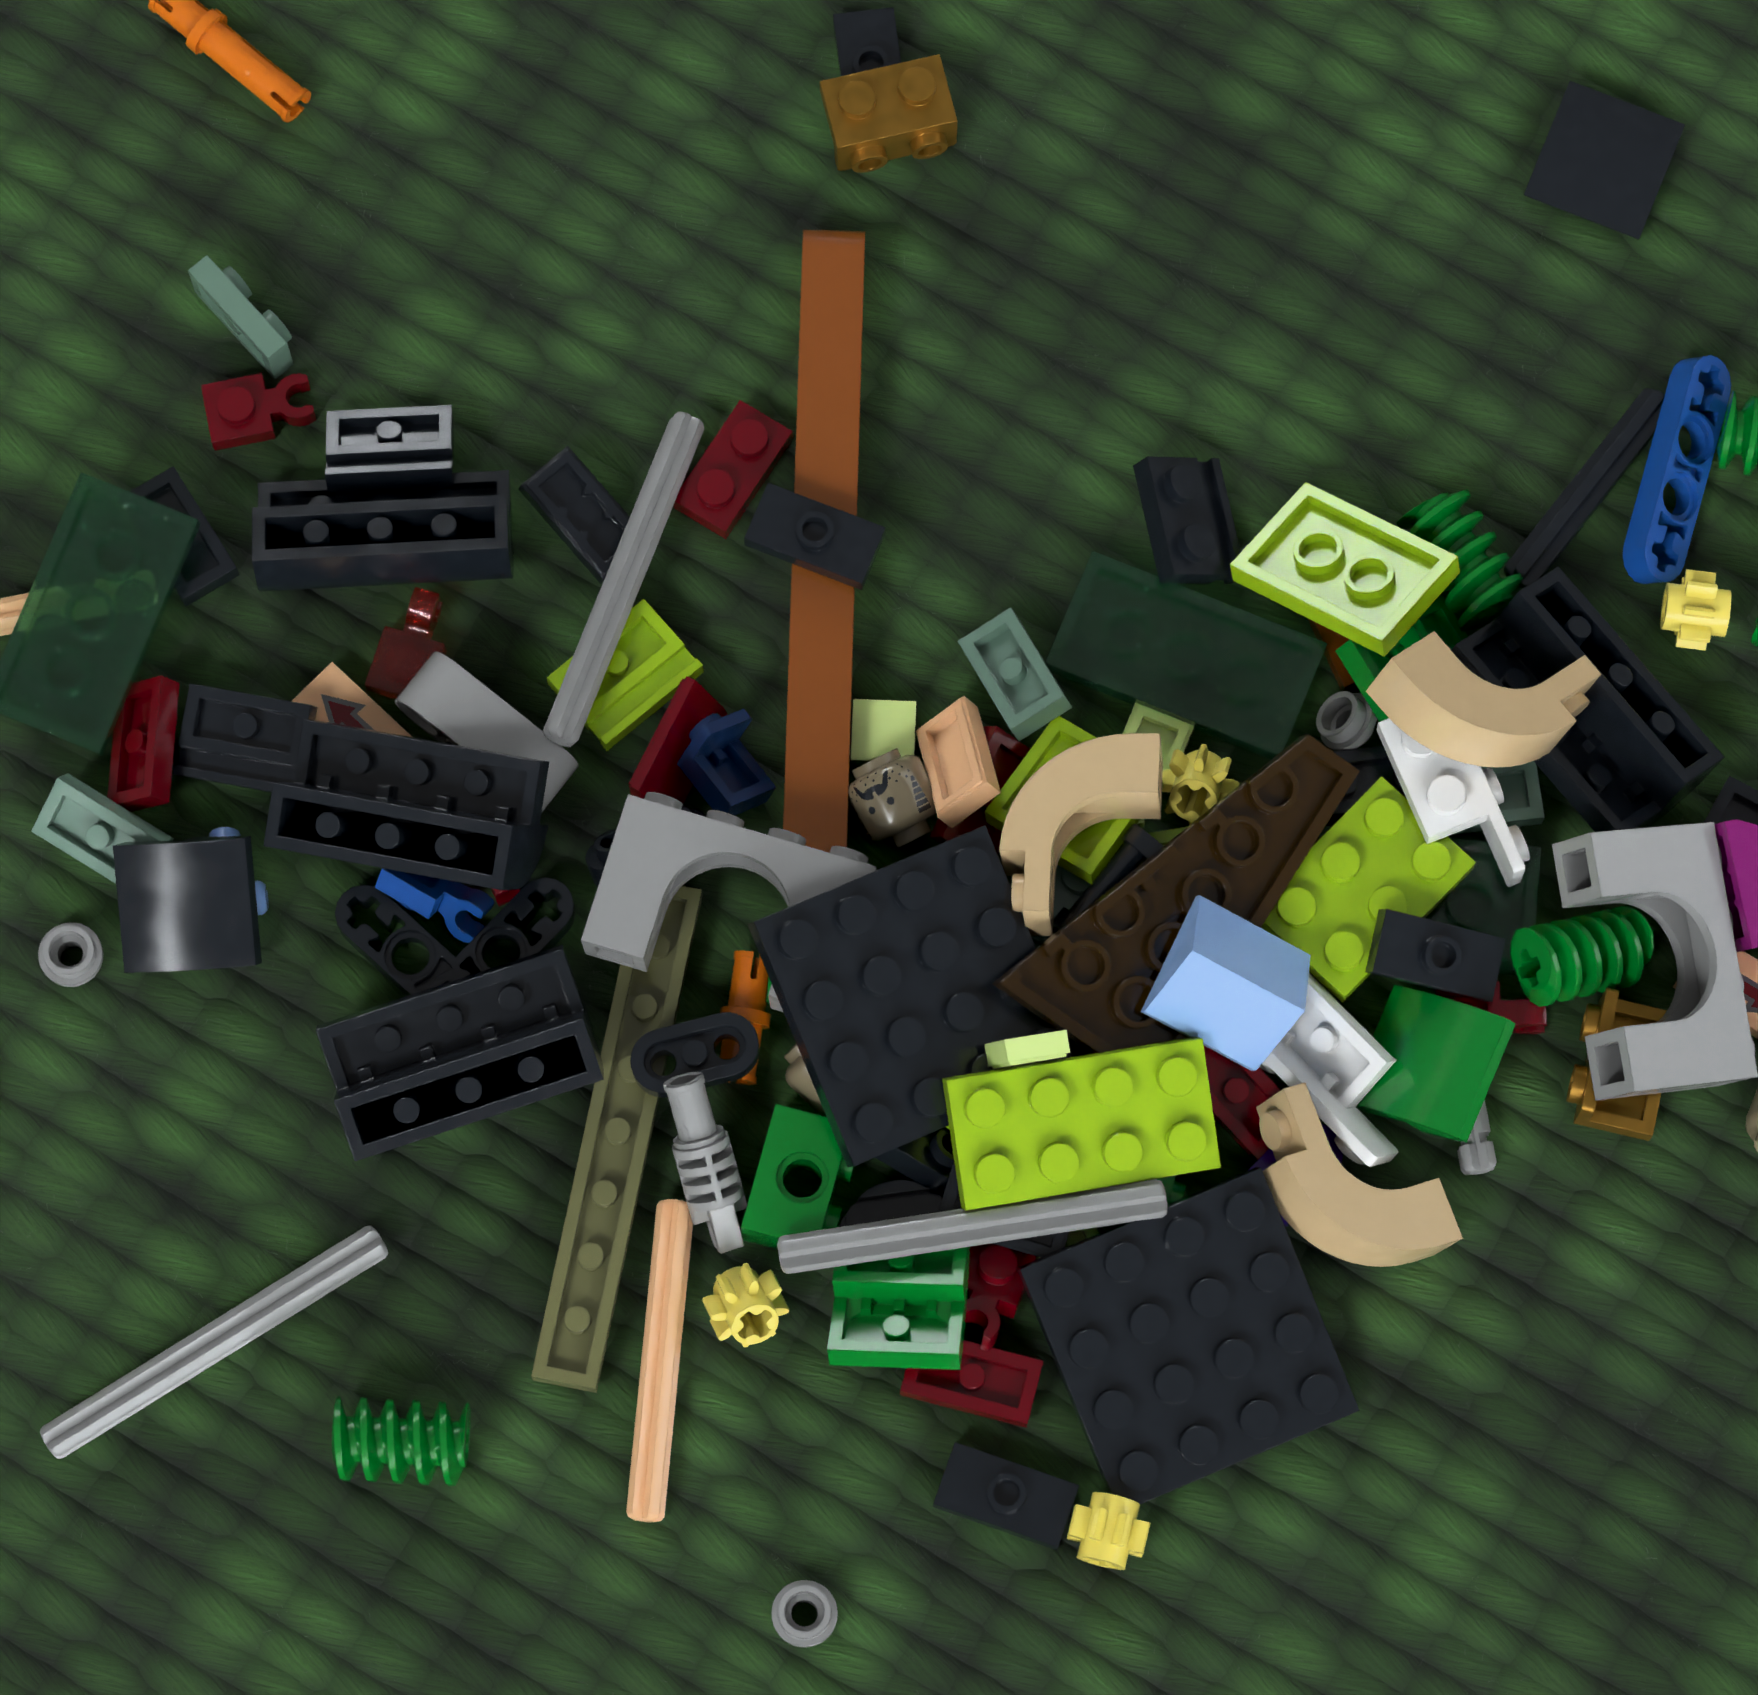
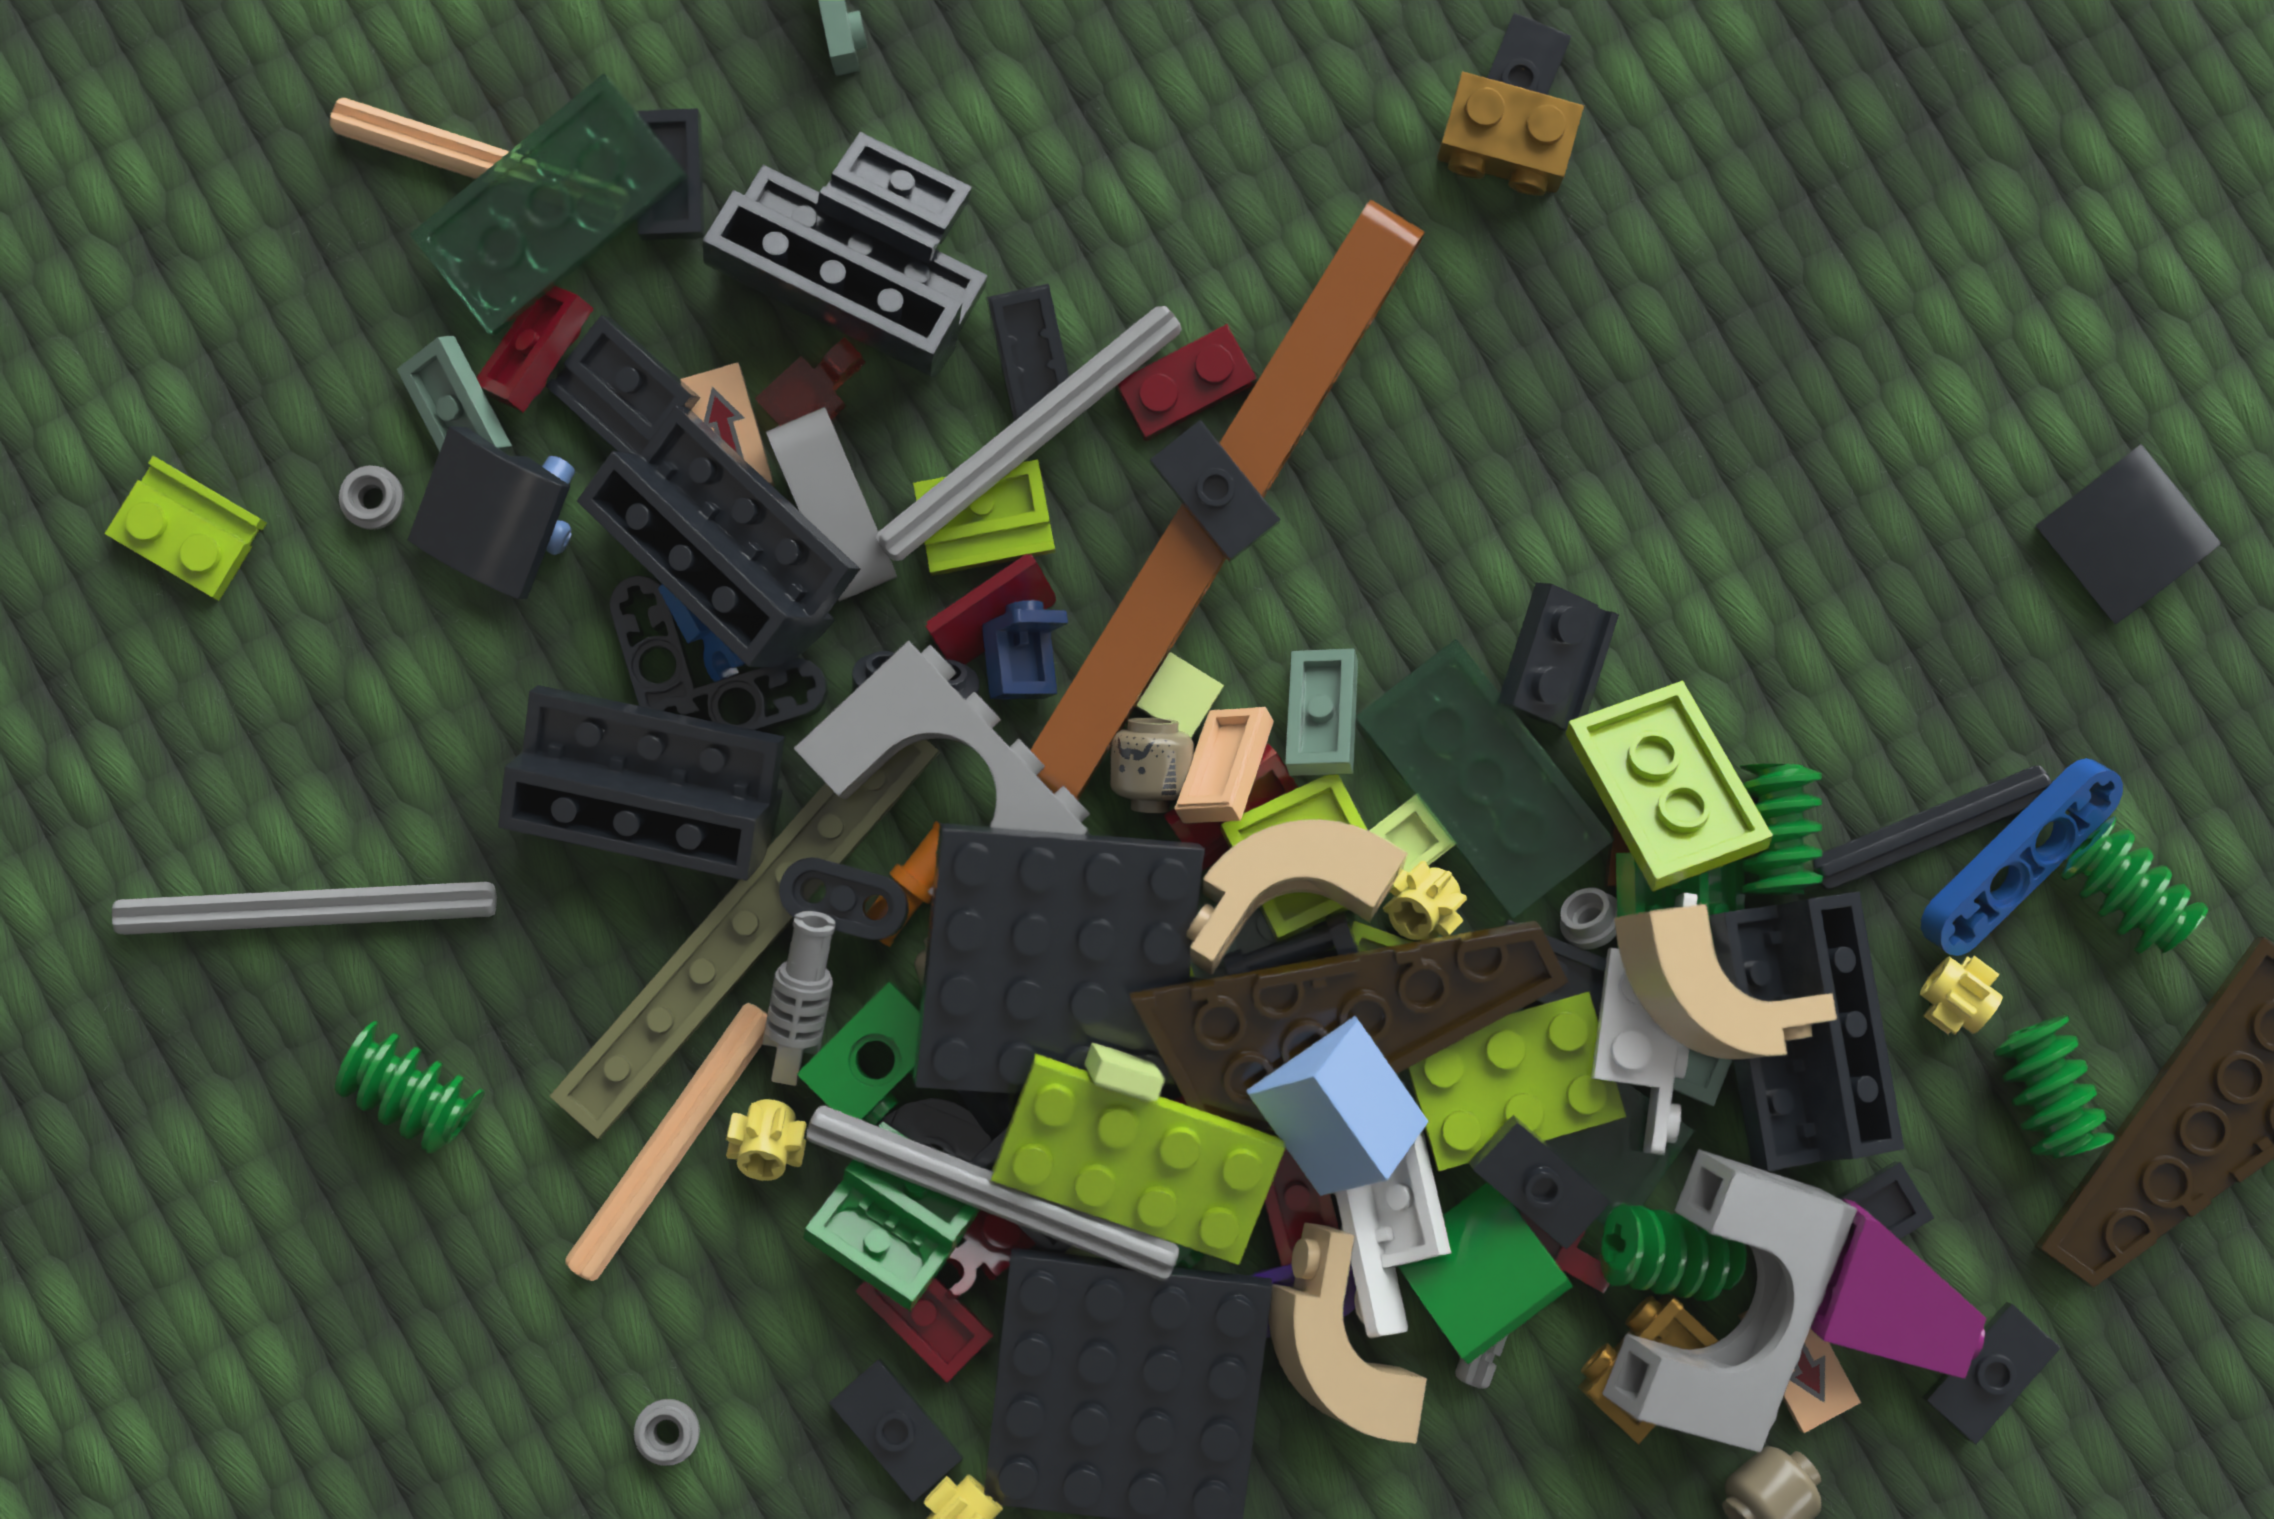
camera: 30 degrees right, 10 degrees up
dark red plate [201,373,317,451] -> none

